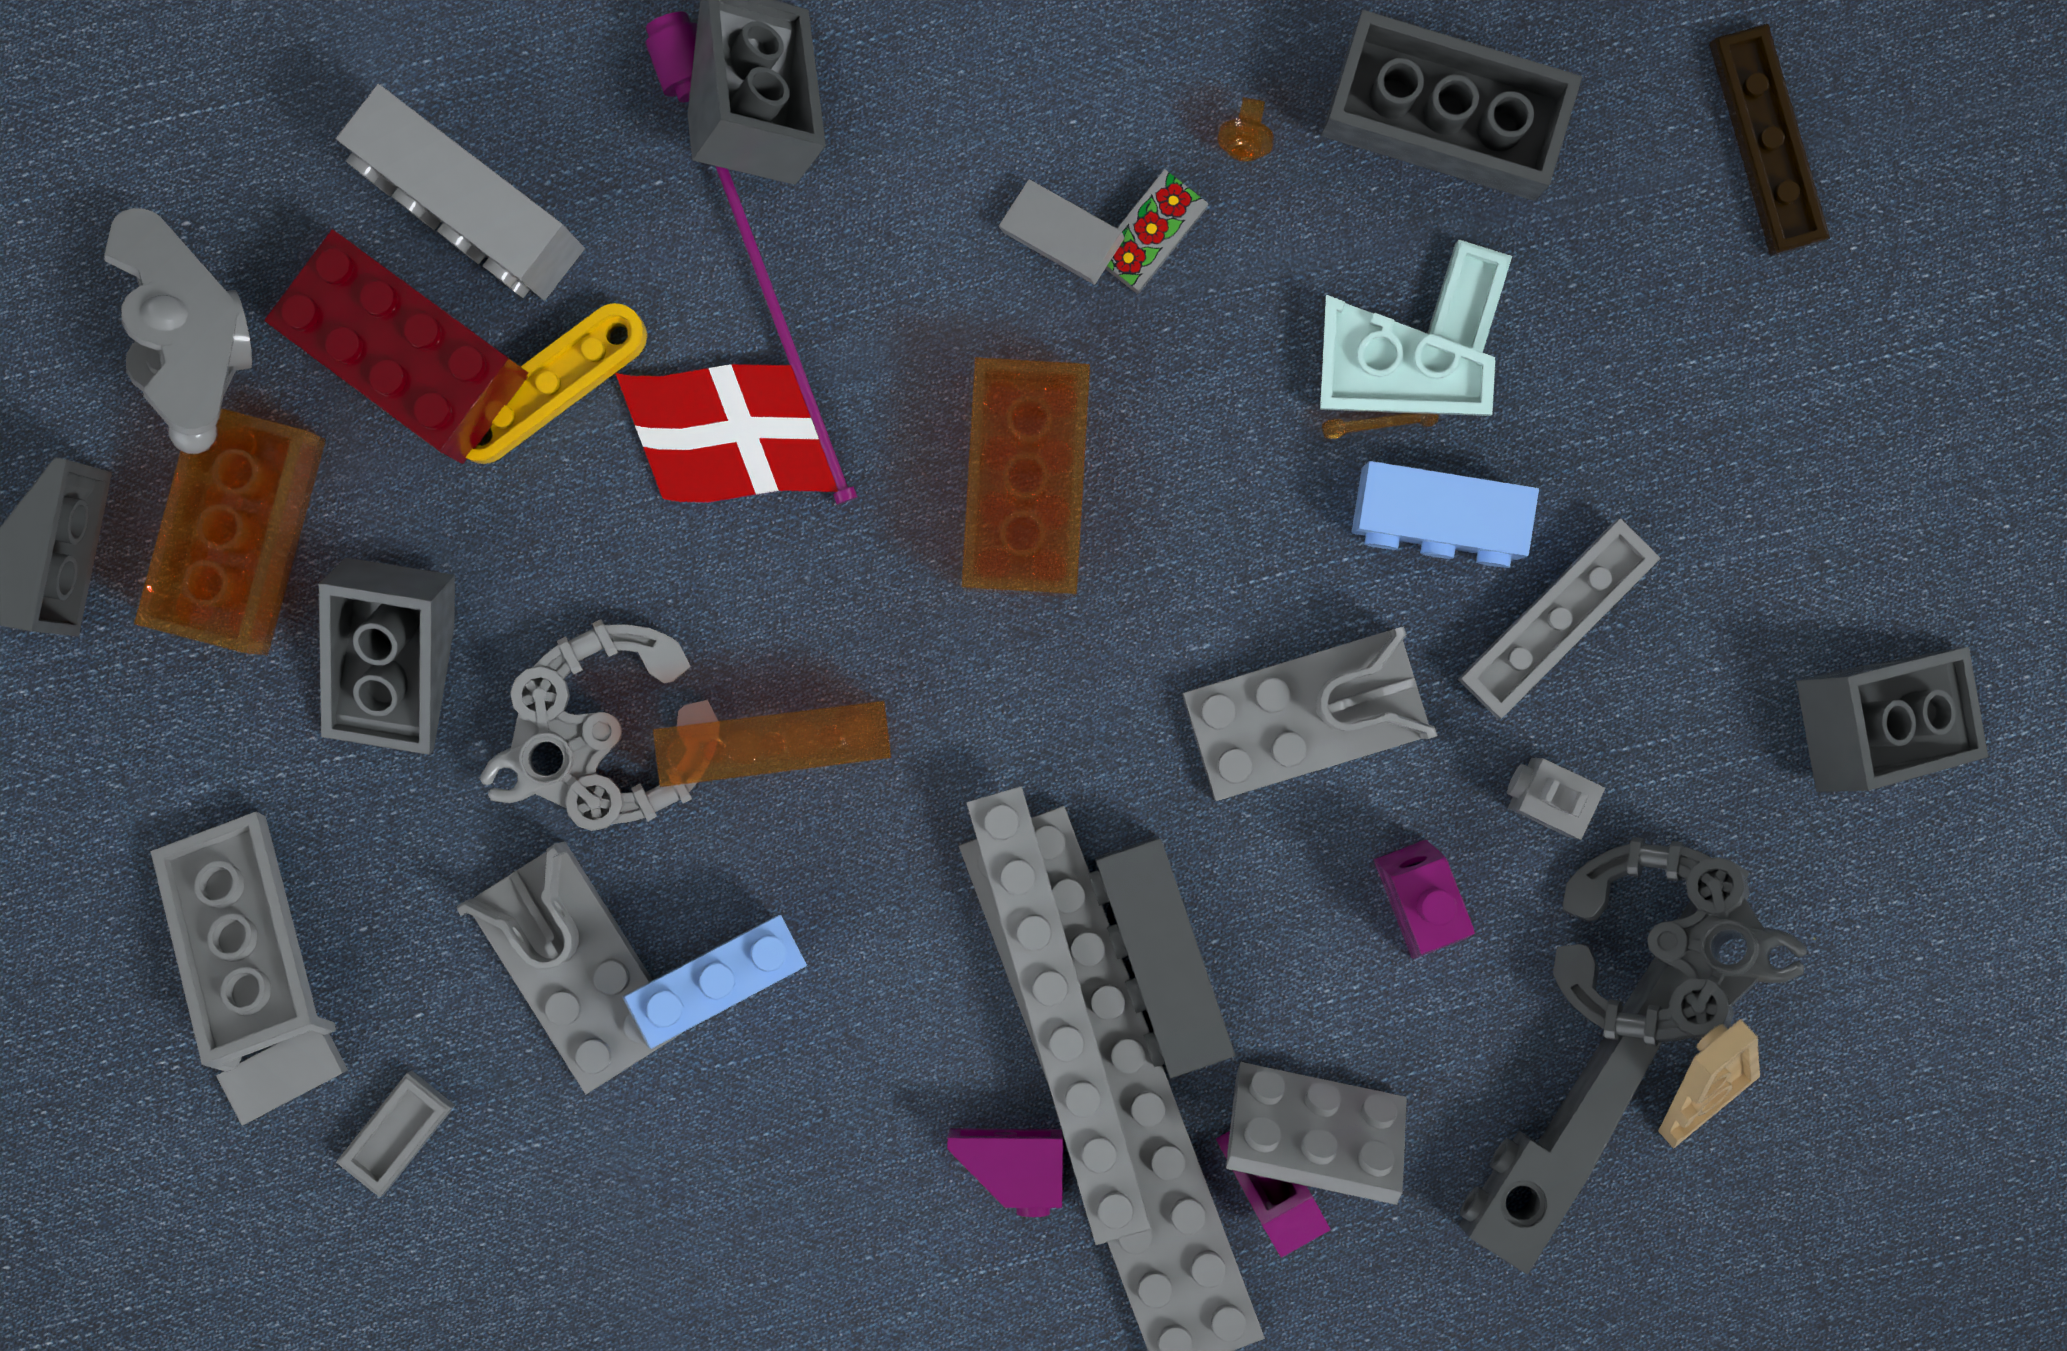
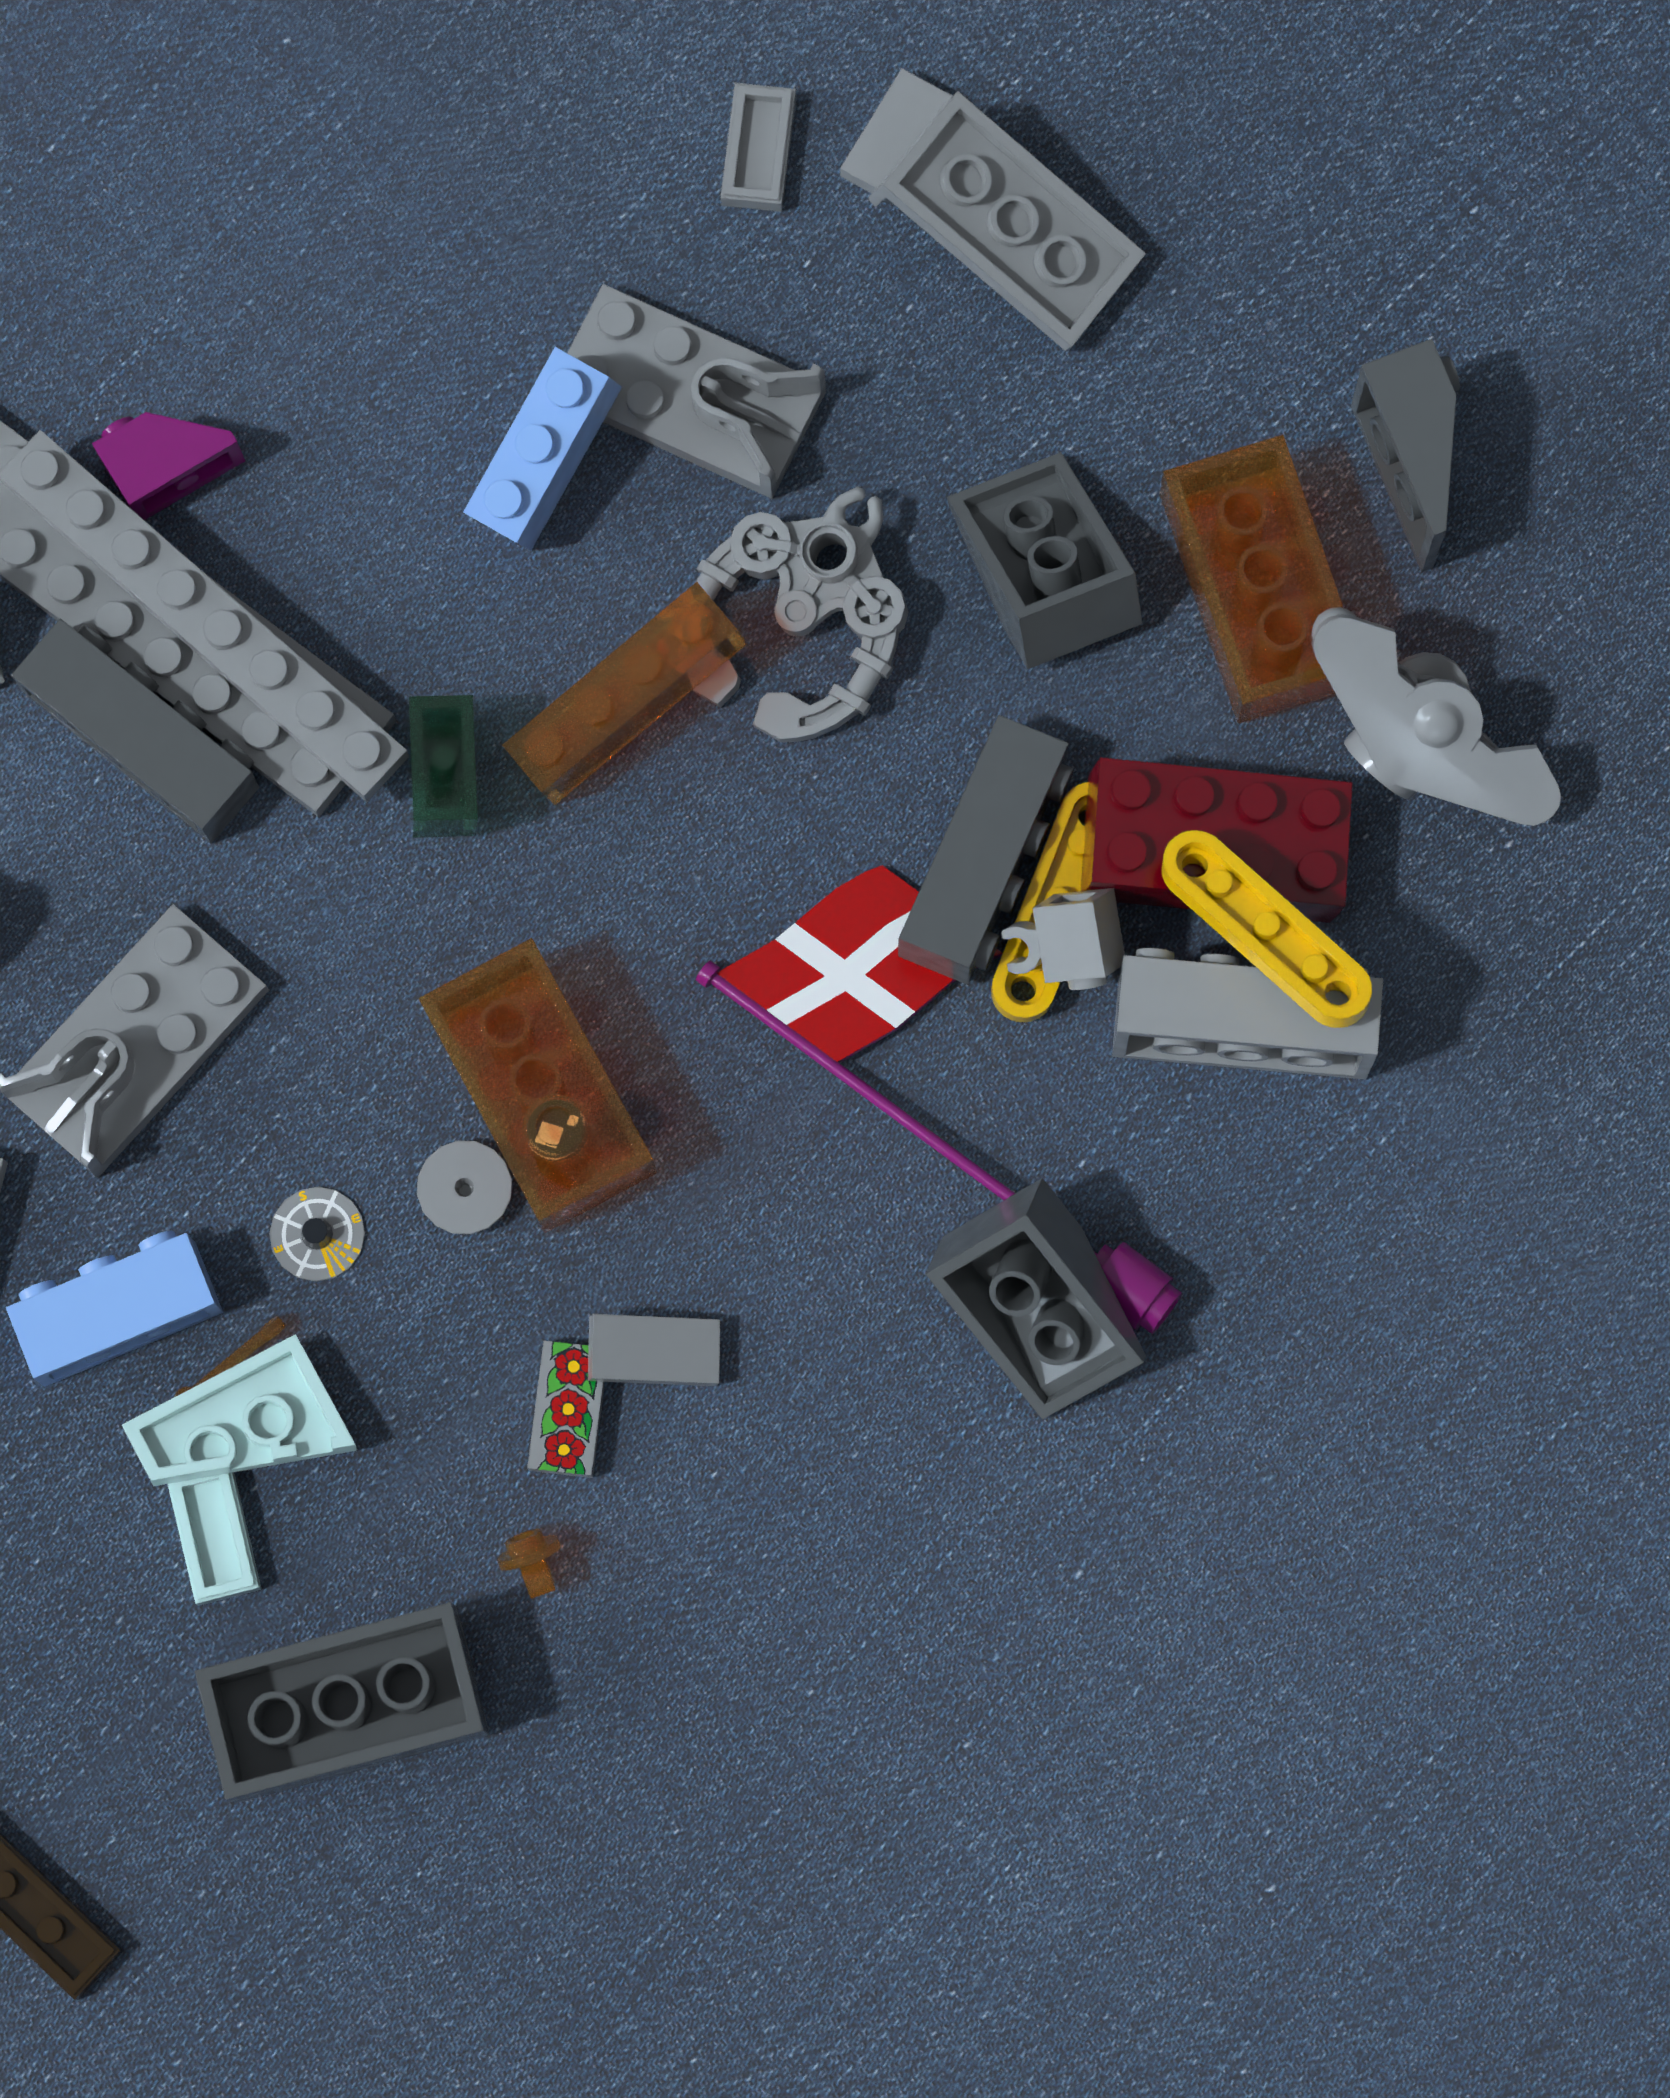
camera: 150 degrees right, 10 degrees down
none -> light grey piece [269,1187,365,1282]
none -> clear green brick [408,695,478,838]
none -> light grey piece [417,1141,512,1234]
none -> clear orange tile [523,1094,589,1162]
none -> dark grey brick [898,715,1074,985]
none -> light grey brick [1001,888,1125,990]
none -> yellow plate [1162,830,1372,1028]

